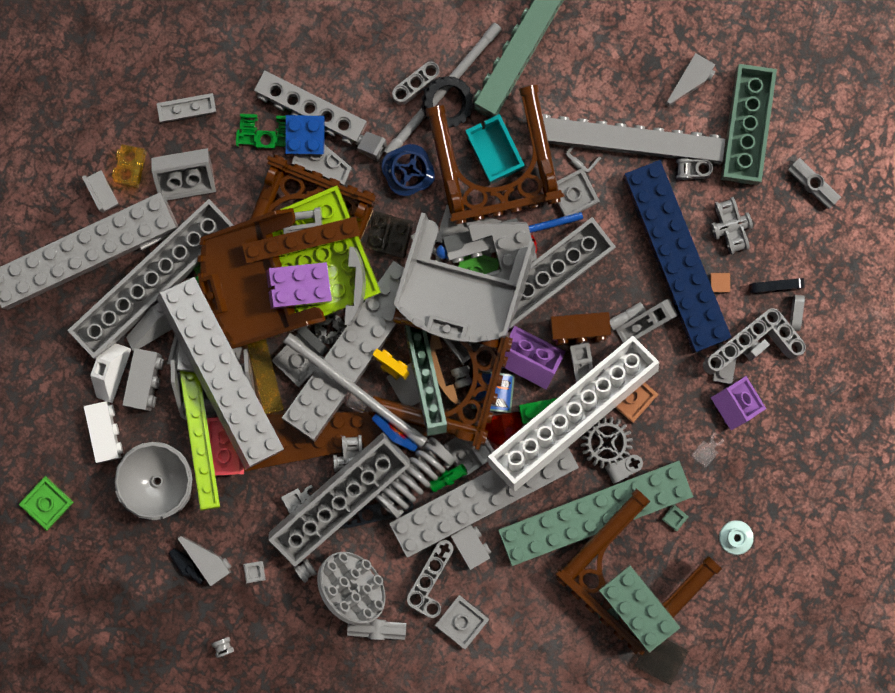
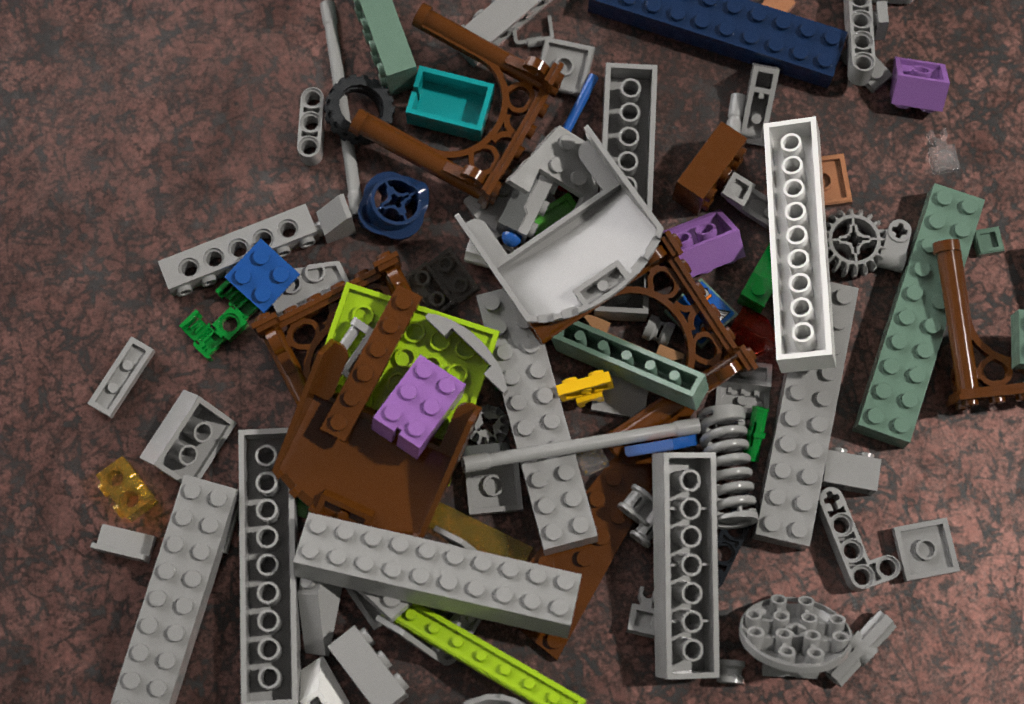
camera: 50 degrees left, 10 degrees down
coral plate [207,417,244,476] -> none

